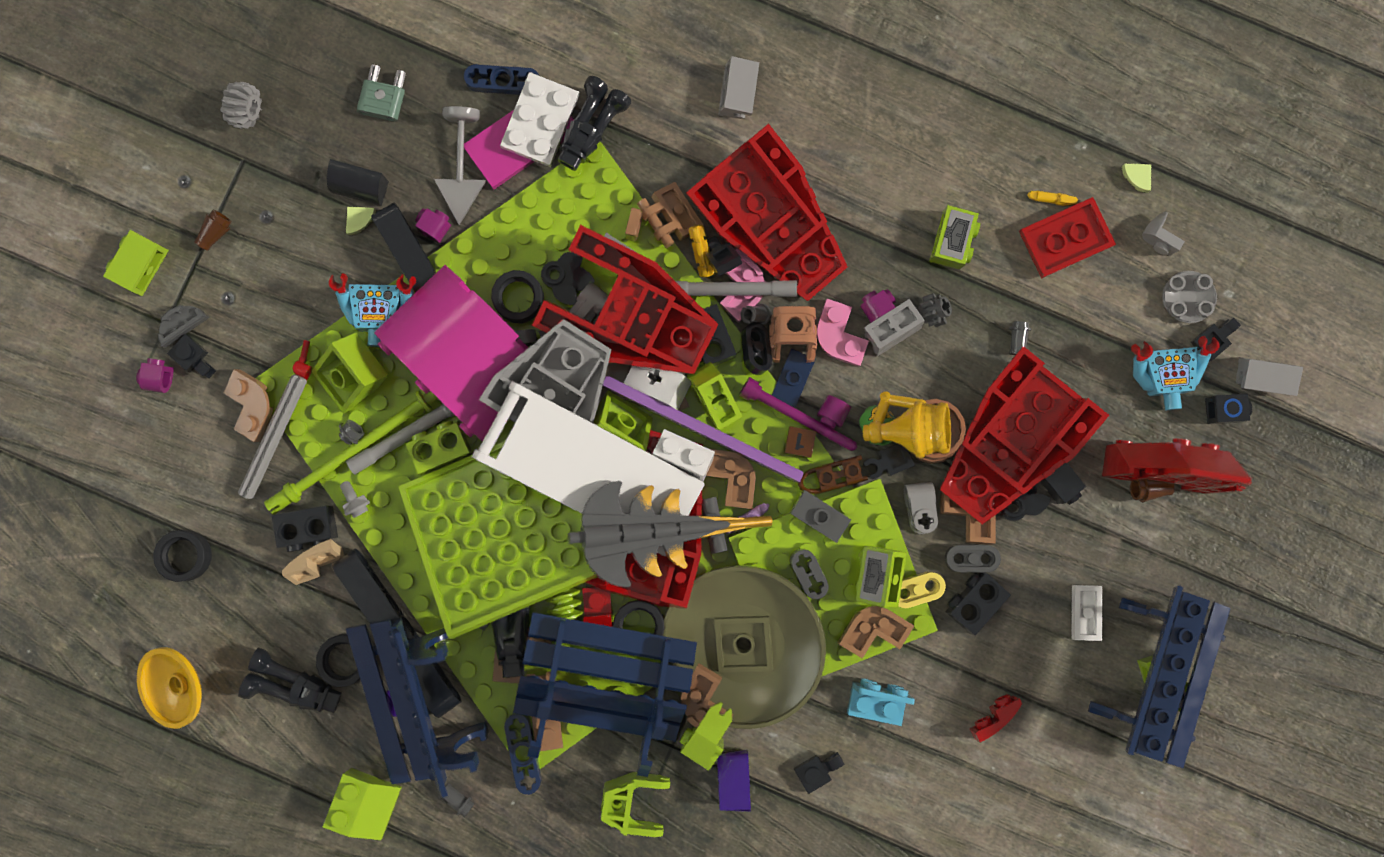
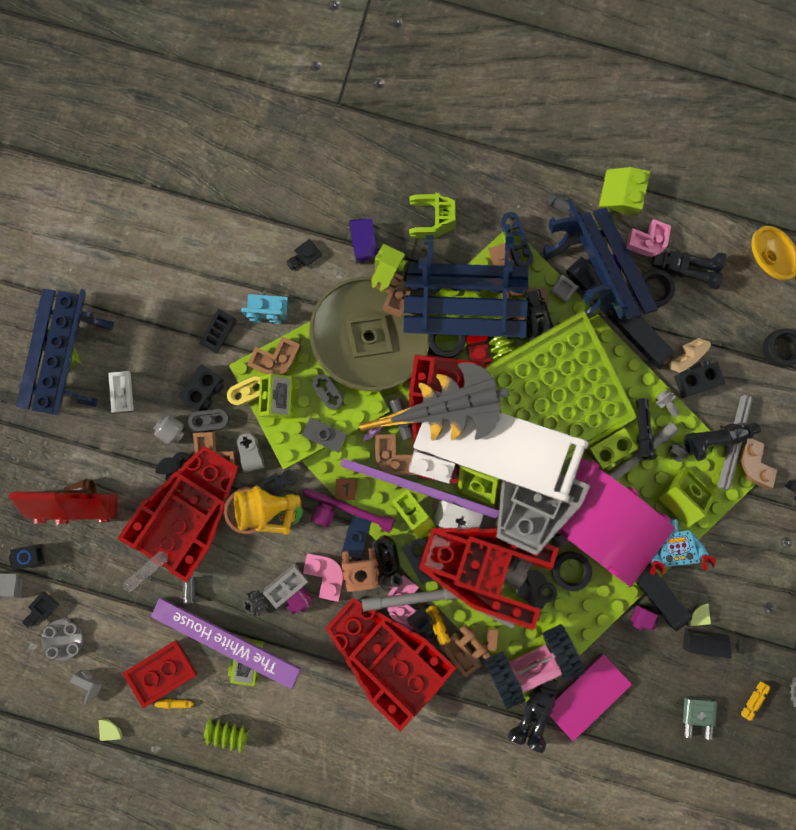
camera: 175 degrees right, 0 degrees up
lime bar [264,390,438,515] -> none
red hand [293,340,312,380] -> none
light grey piece [434,106,486,225] -> none
dark blue beam [464,64,539,95] -> none
white plate [500,72,579,167] -> none
light grey hinge [718,56,760,119] -> none
reddish brown piece [798,455,868,494] -> none
red slope [969,694,1022,743] -> none
black brick [1040,463,1086,505] -> none
torso [1131,336,1219,410] -> none
none -> clear axle [123,551,168,593]
none -> medium lavender tile [151,598,302,689]
none -> light grey head [153,415,185,445]
none -> black slope [199,308,237,354]
none -> lime piece [203,718,249,753]
none -> black plate [484,624,585,709]
none -> light grey tile [550,275,578,303]
none -> bright pink plate [626,219,671,257]
none -> black pin [636,398,657,461]
none -> black piece [684,423,761,461]
none -> yellow axle [741,682,771,721]

